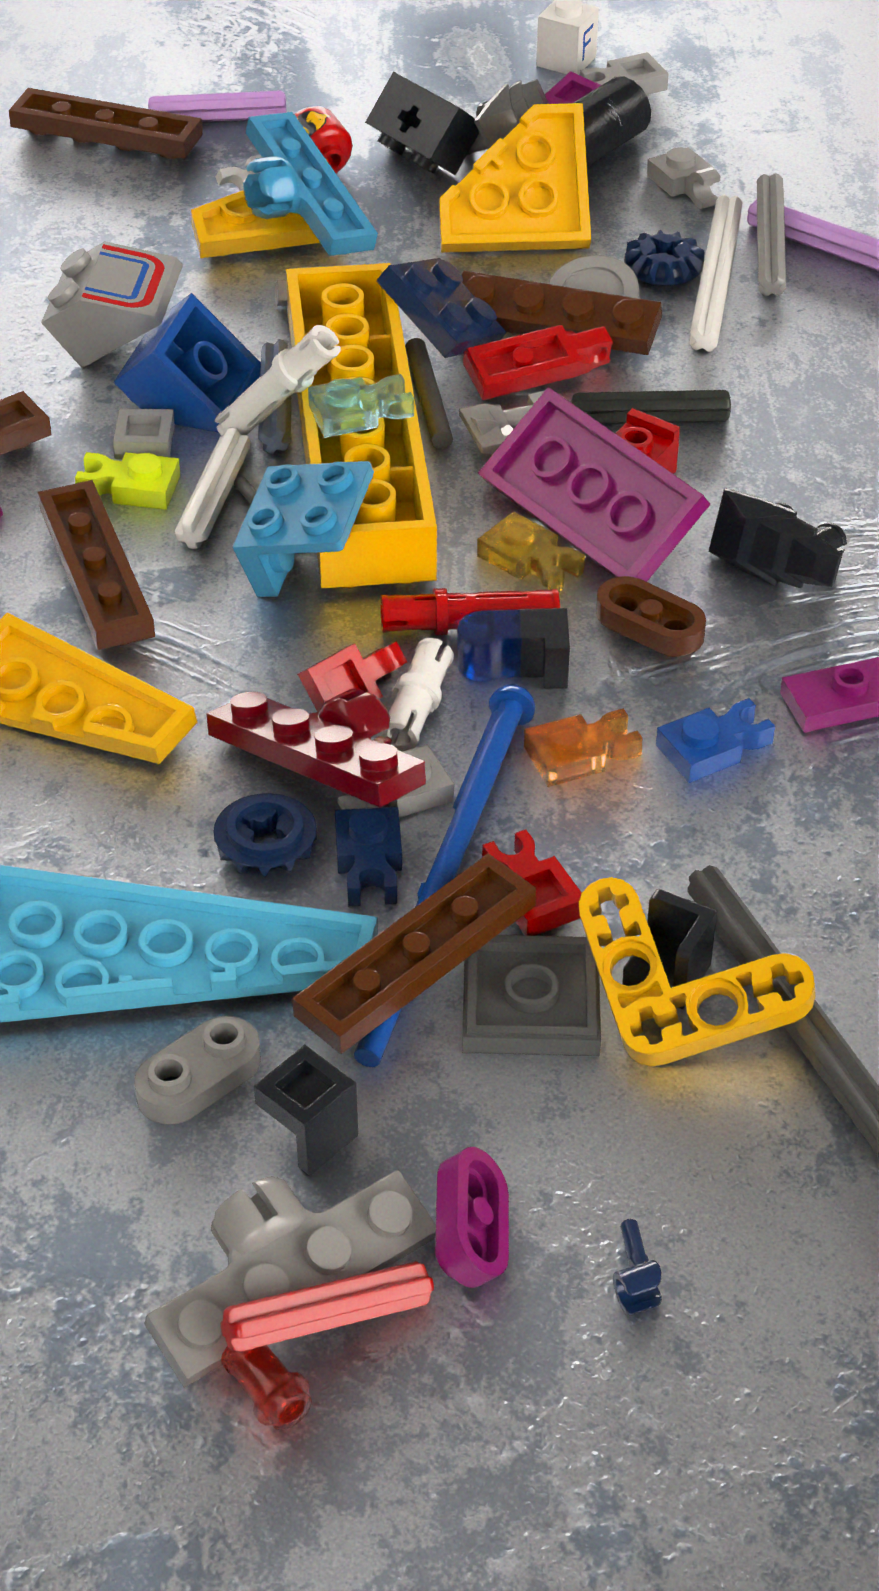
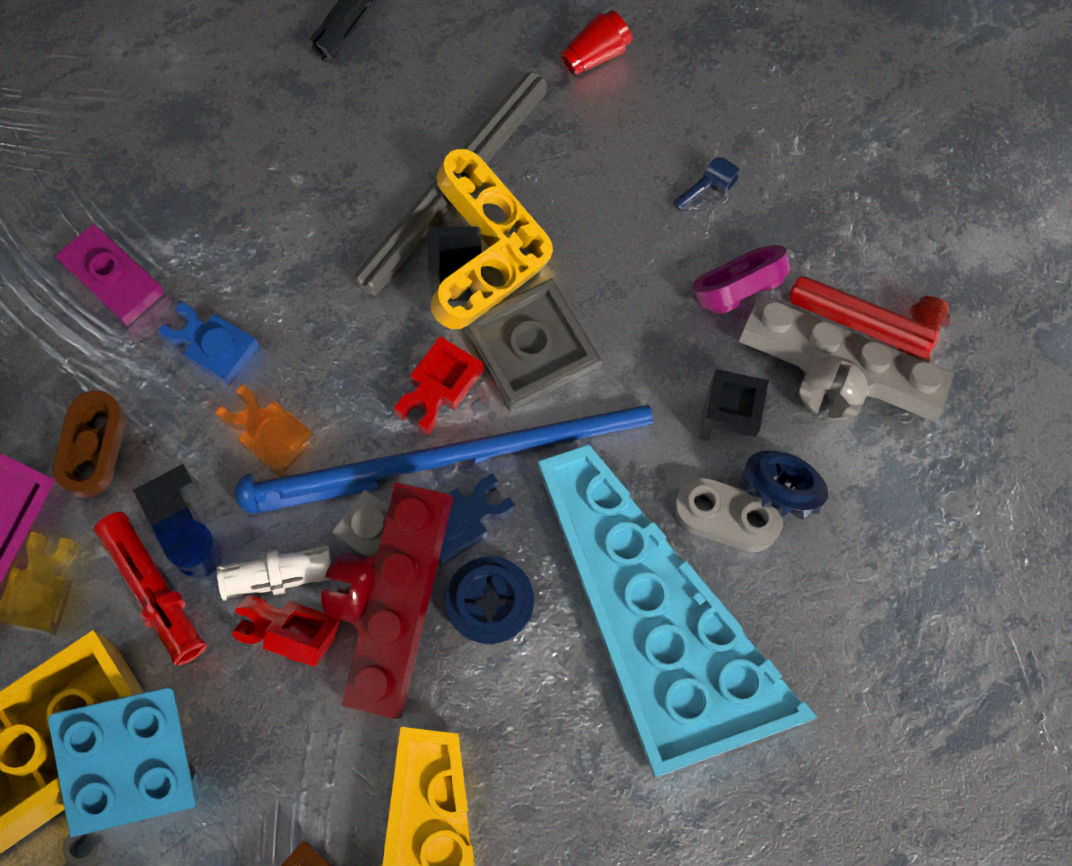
camera: 120 degrees left, 25 degrees up
reddish brown plate [292,853,536,1054] -> none
none -> dark blue gear [741,451,828,520]

